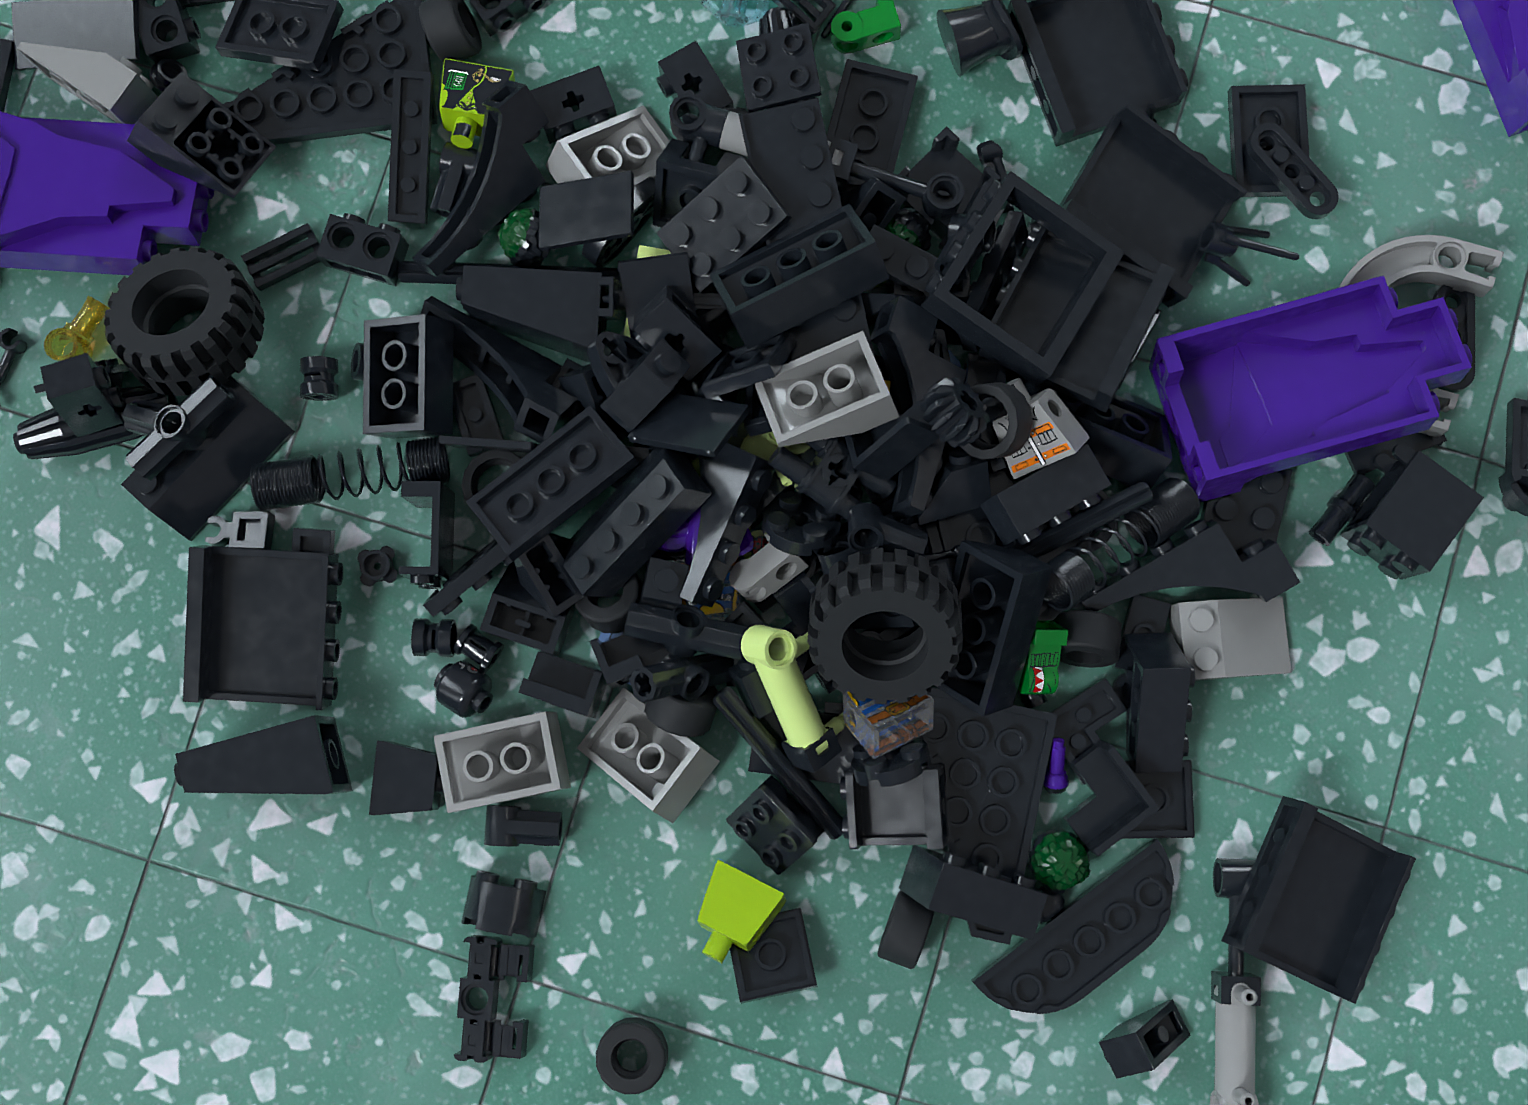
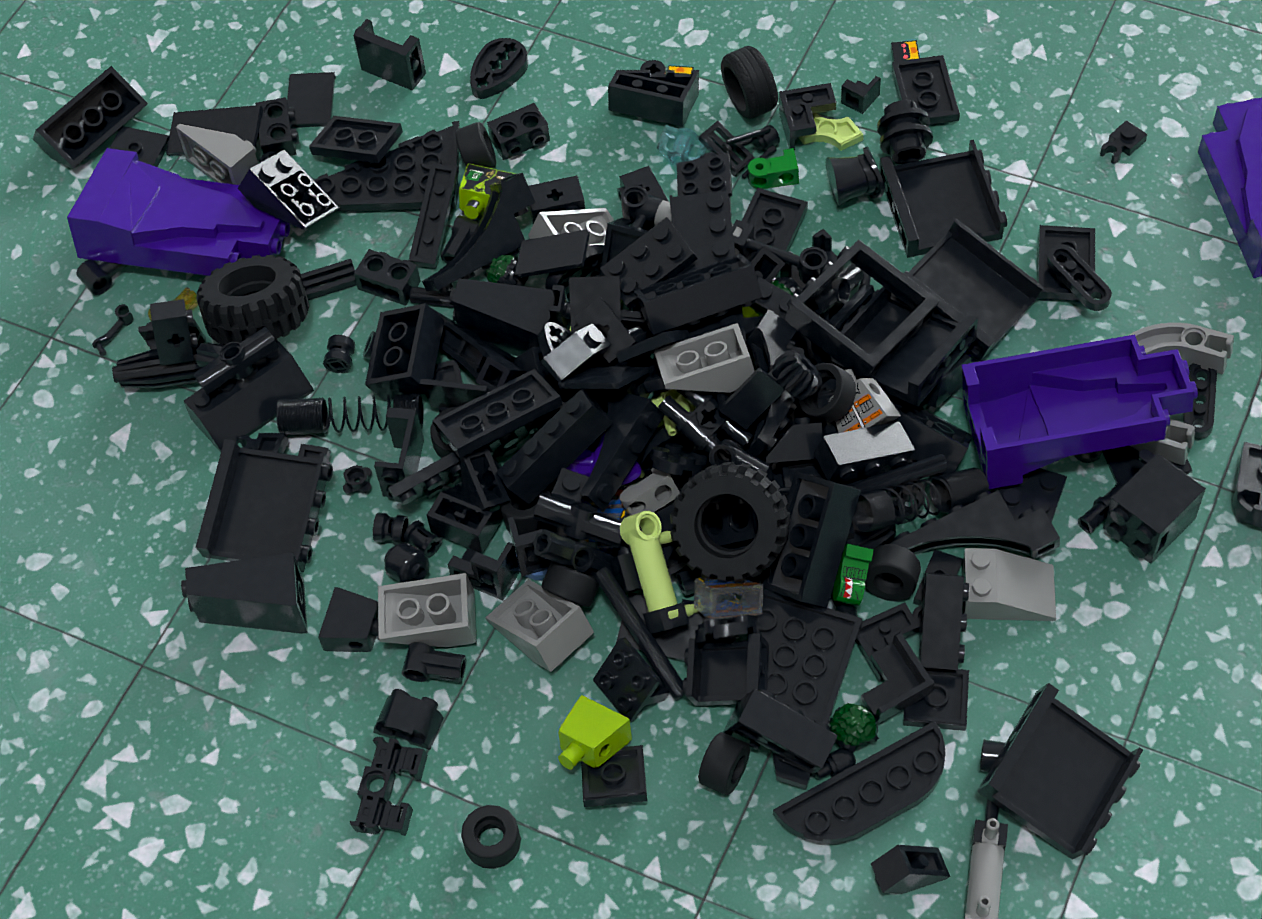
camera: 10 degrees right, 25 degrees down
dark purple piece [1043,737,1069,794] -> none
black plant [1198,221,1299,287] -> none

